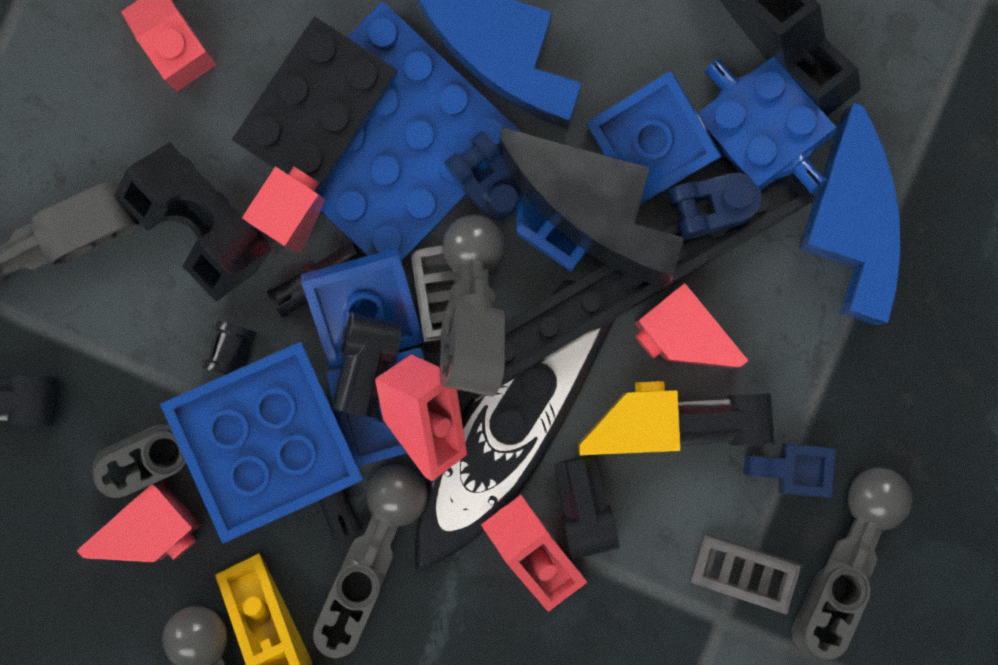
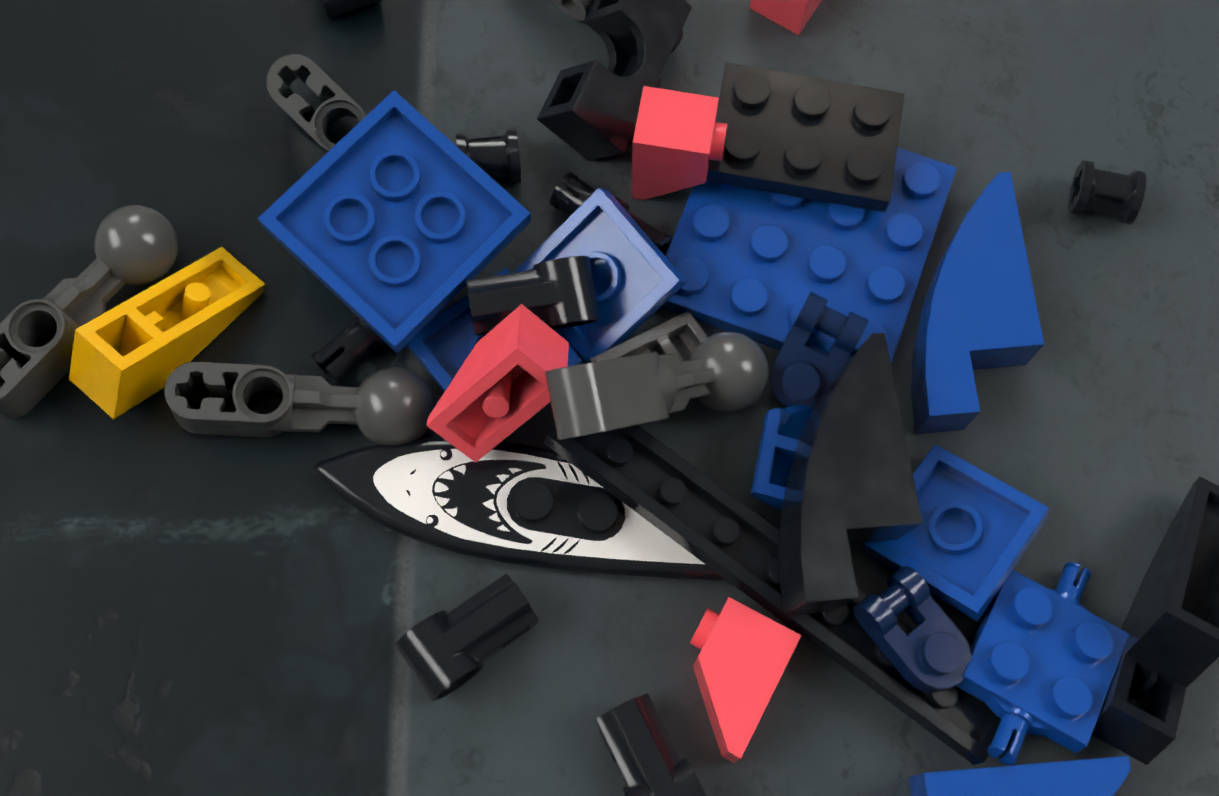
camera: 55 degrees right, 15 degrees down
coral slope [77,481,202,562] -> none
coral slope [481,495,587,612] -> none
yellow slope [577,381,680,455] -> none

